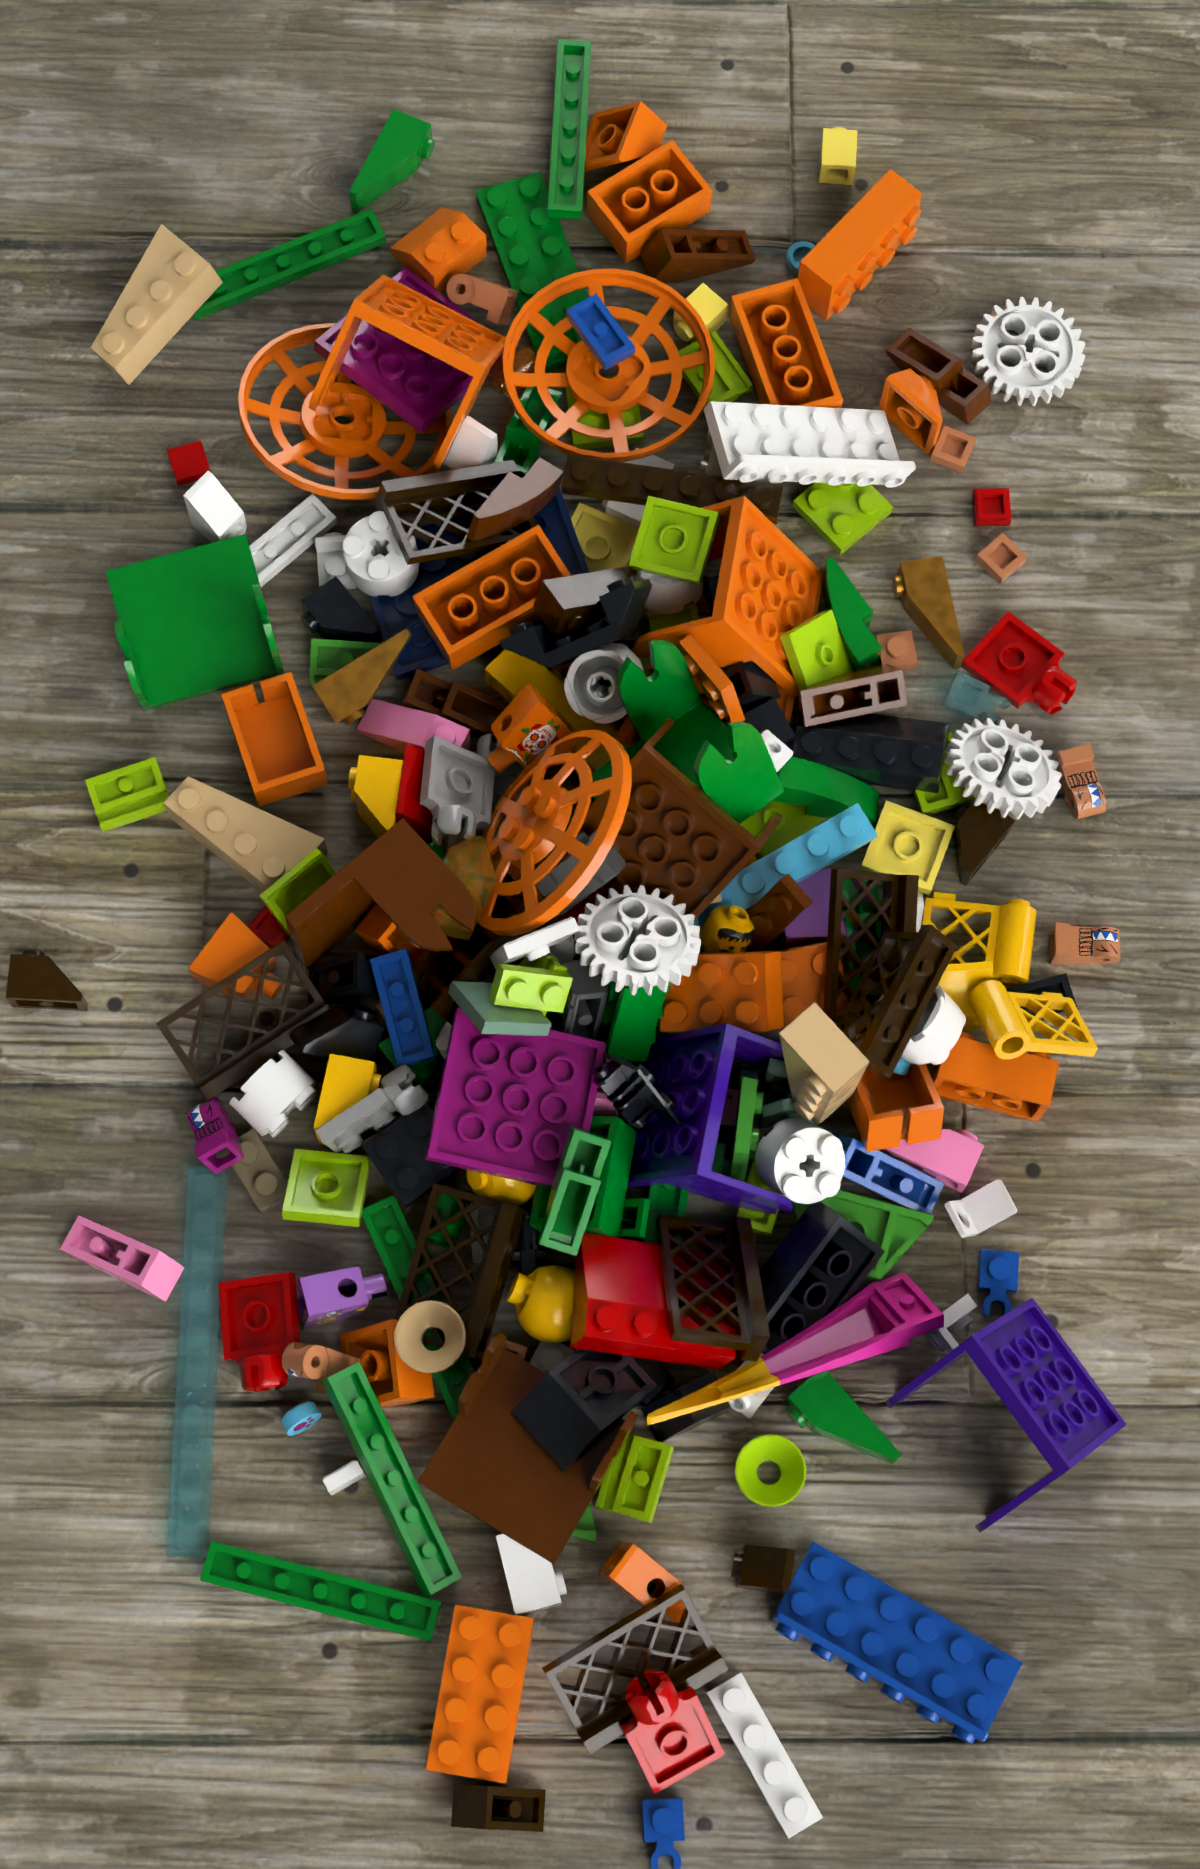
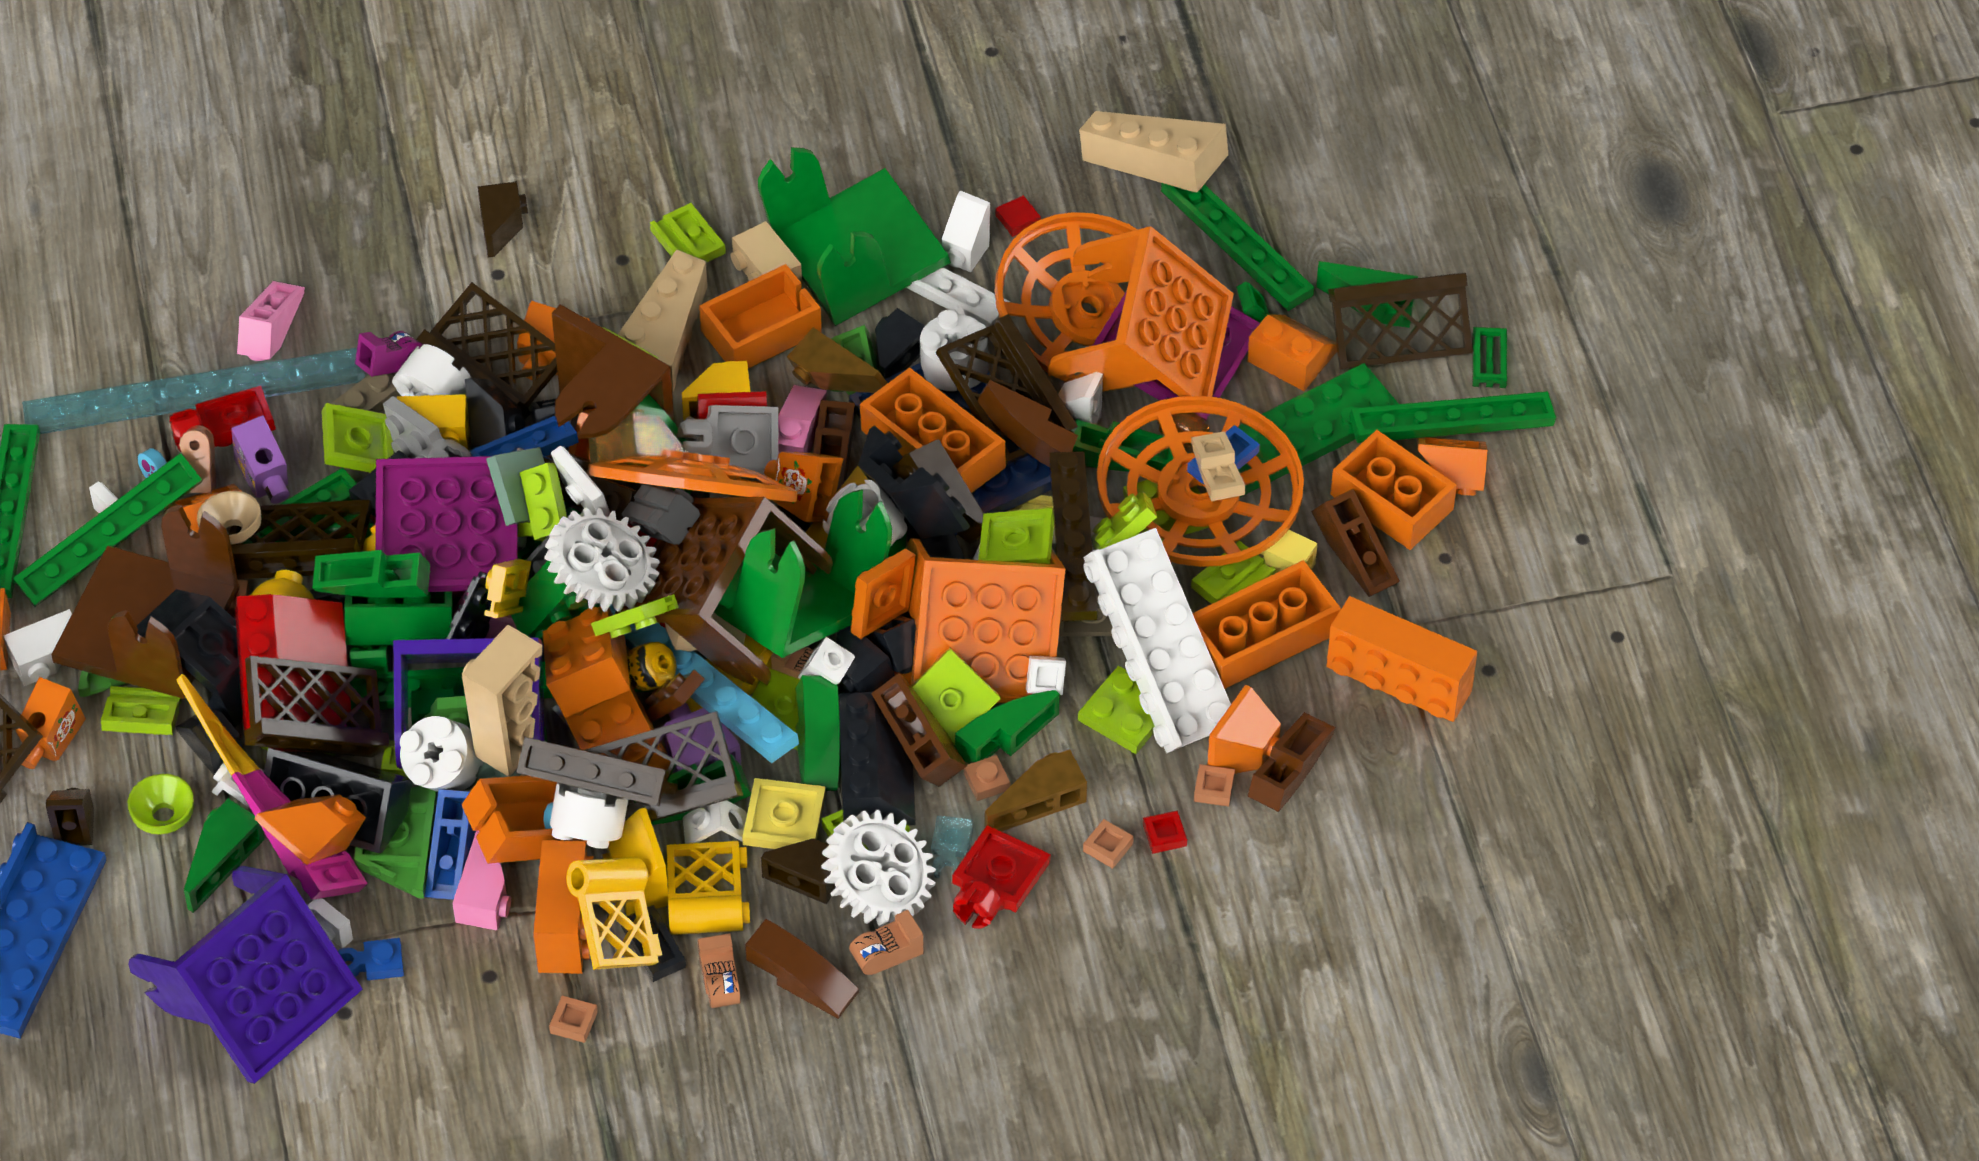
camera: 80 degrees right, 20 degrees down
nougat leg [446,273,519,325] -> none
light yellow brick [818,127,857,185] -> none
white bracket [944,1179,1017,1238] -> none
white gear [971,297,1085,406] -> none
none -> orange slope [254,795,366,865]
none -> yellow plate [484,559,531,618]
none -> nougat plate [549,996,598,1043]
none -> lime plate [591,594,679,638]
none -> tan brick [730,221,802,283]
none -> reddish brown slope [745,919,859,1019]
none -> white tile [1026,656,1066,695]
none -> lime plate [1091,491,1157,550]
none -> tan slope [1191,431,1245,501]
none -> green tile [1236,281,1269,323]
none -> dark brown fence [1328,273,1473,369]
none -> green tile [1472,327,1507,388]

